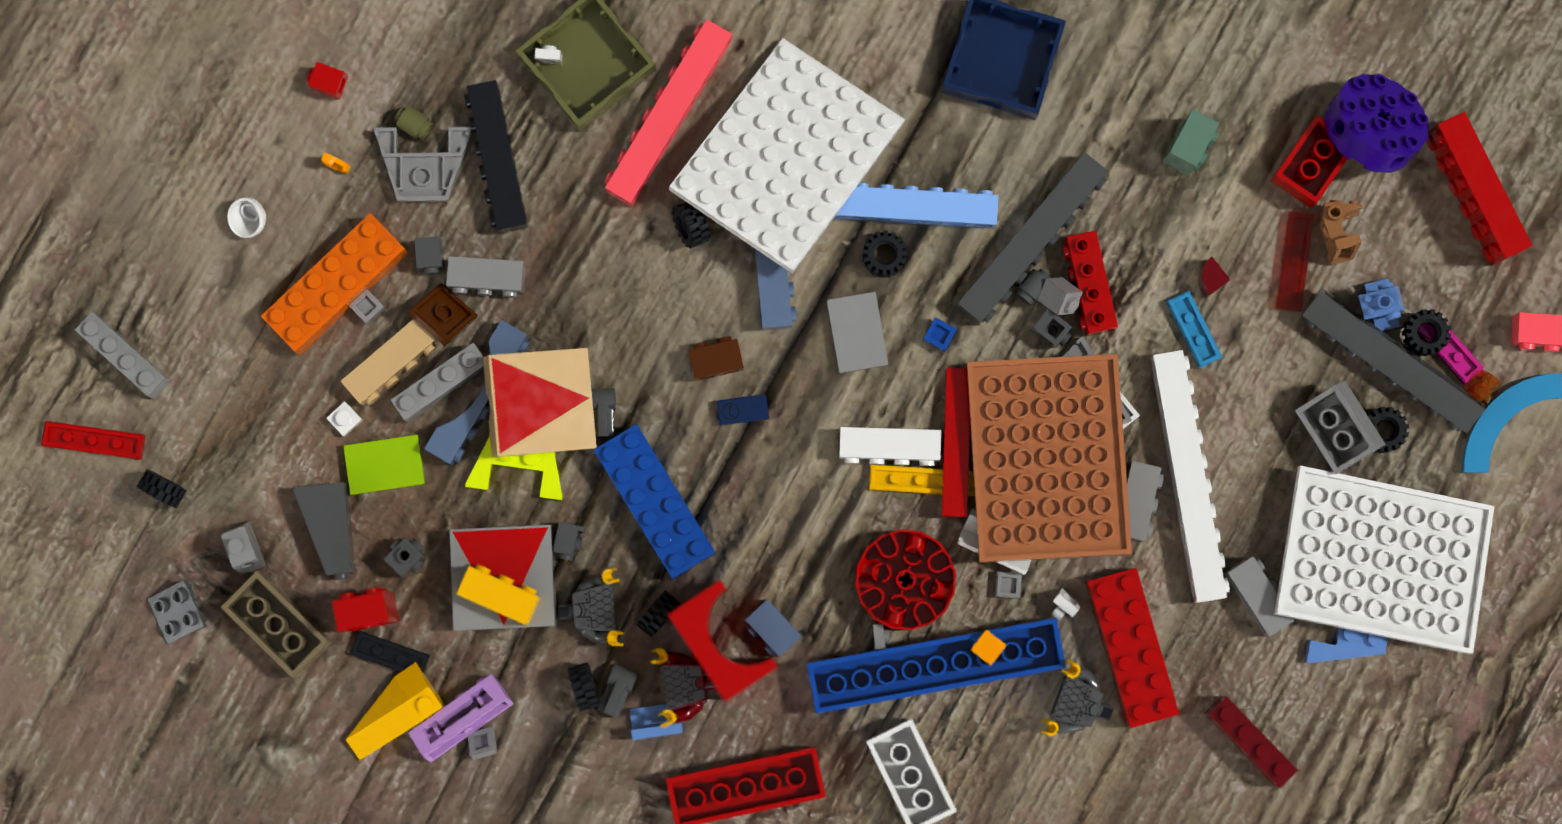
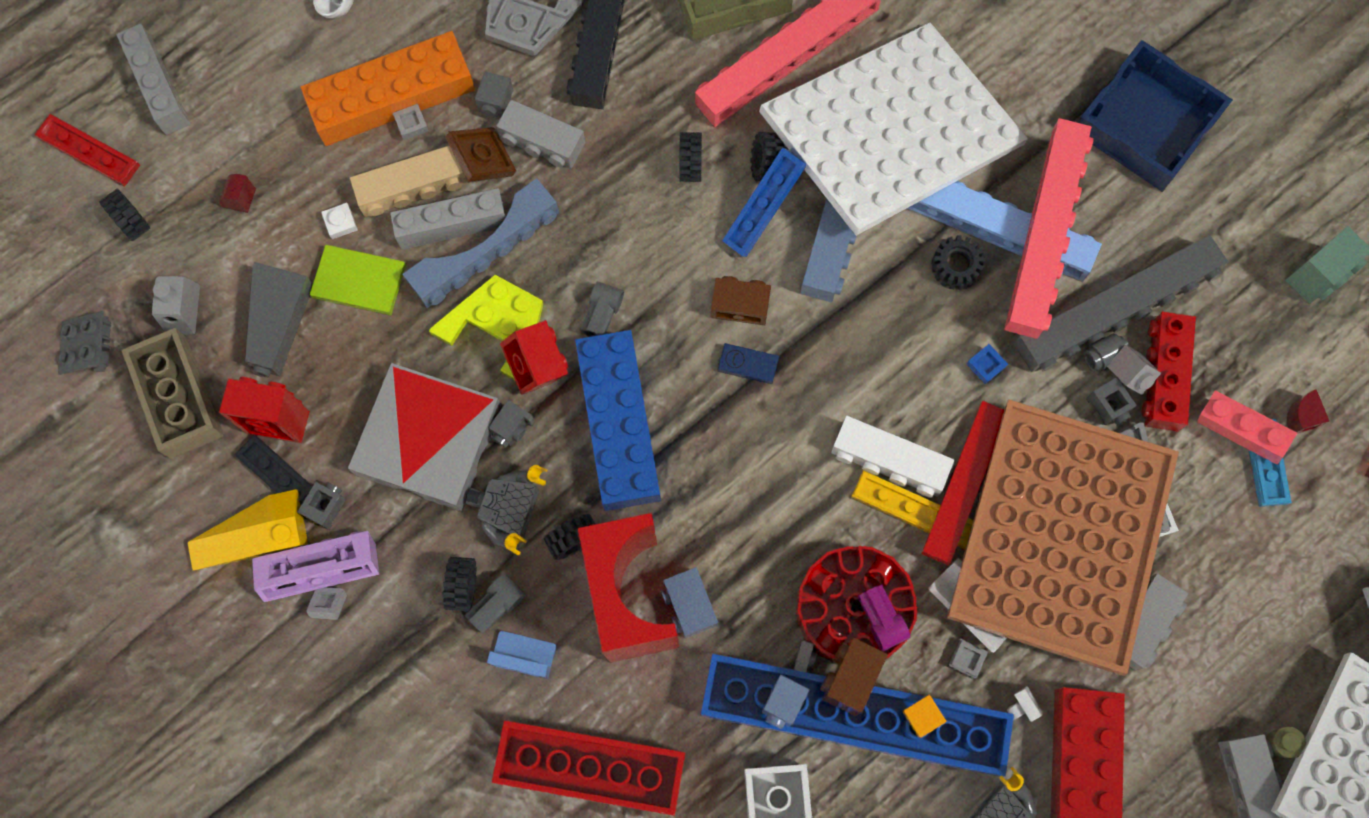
camera: 25 degrees right, 10 degrees down
dark grey brick [384,538,426,578] -> none
yellow brick [457,564,541,625] -> none
tile [483,348,597,458] -> none
torso [651,648,717,728] -> none
light grey tile [826,292,889,374] -> none
white brick [1150,350,1230,603] -> none
none -> dark red brick [219,174,256,213]
none -> dark grey brick [298,482,346,530]
none -> red brick [500,320,568,396]
none -> black tyre [679,132,702,182]
none -> blue plate [722,148,806,257]
none -> sand blue brick [761,675,809,729]
none -> reddish brown brick [820,638,888,716]
none -> magenta piece [858,585,911,651]
none -> coral brick [1004,118,1093,339]
none -> coral brick [1197,390,1297,465]
none -> olive brick [1266,727,1306,760]

